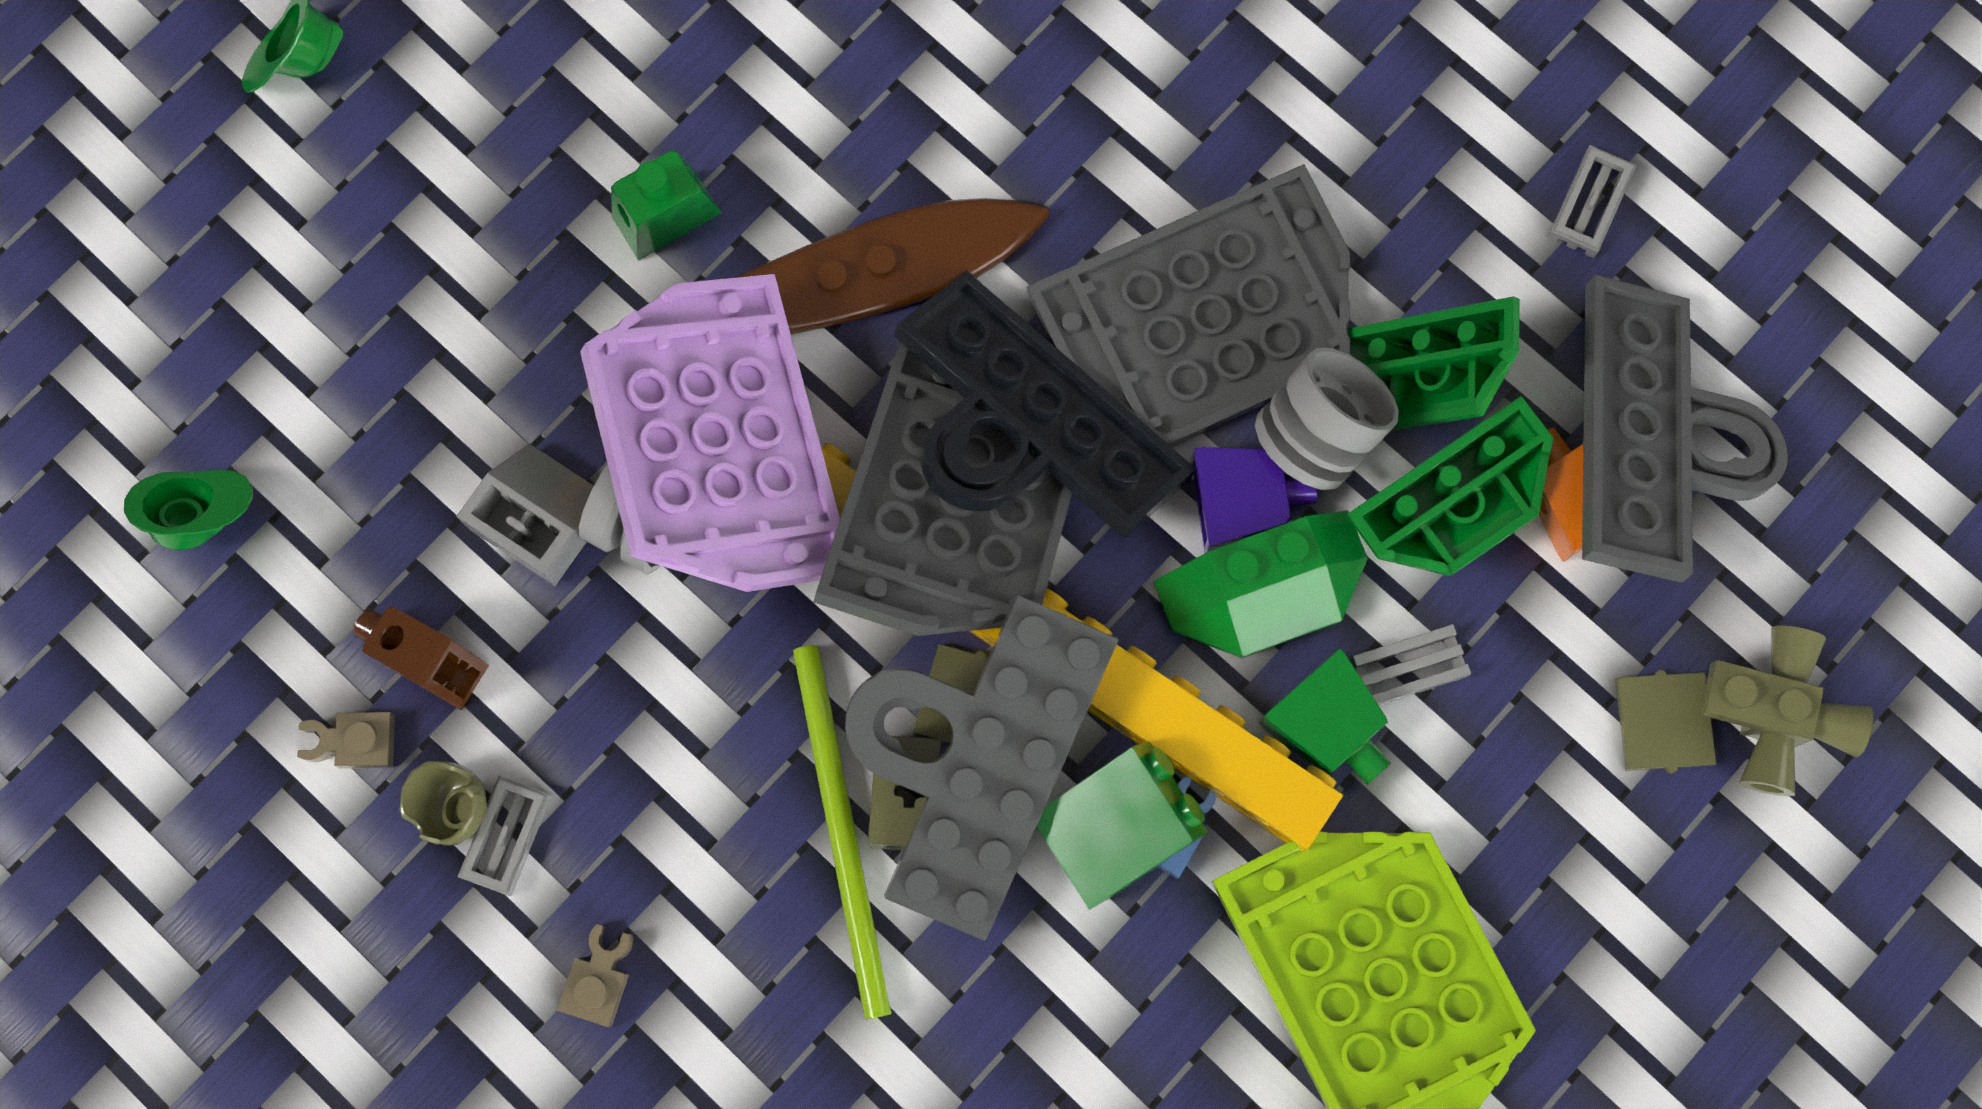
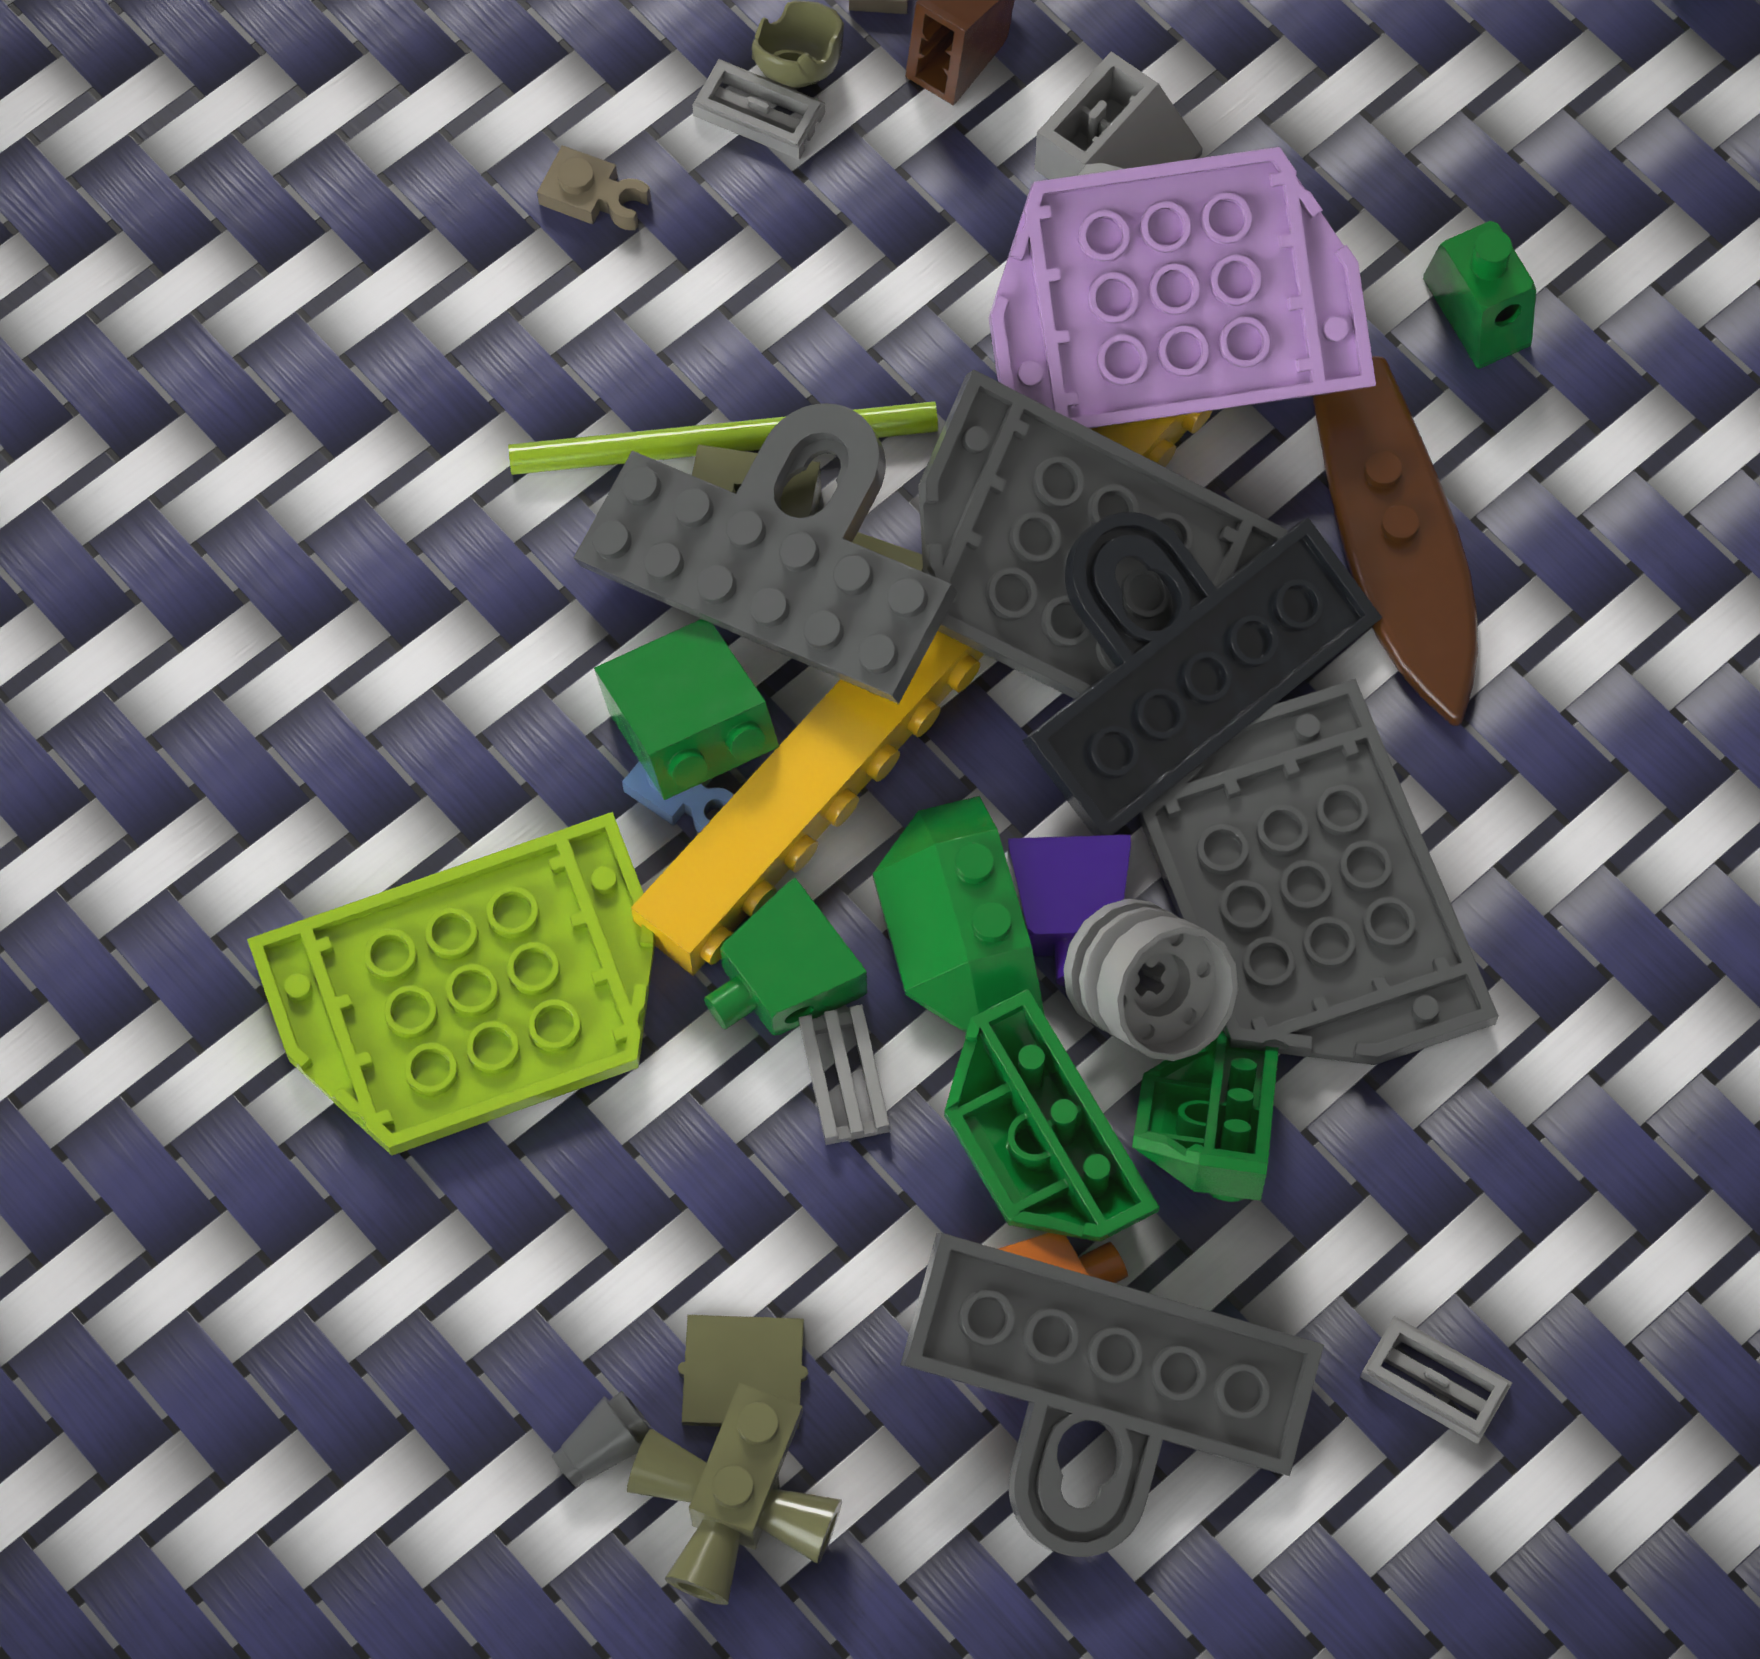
camera: 95 degrees right, 10 degrees down
none -> dark grey cone [552,1391,653,1487]

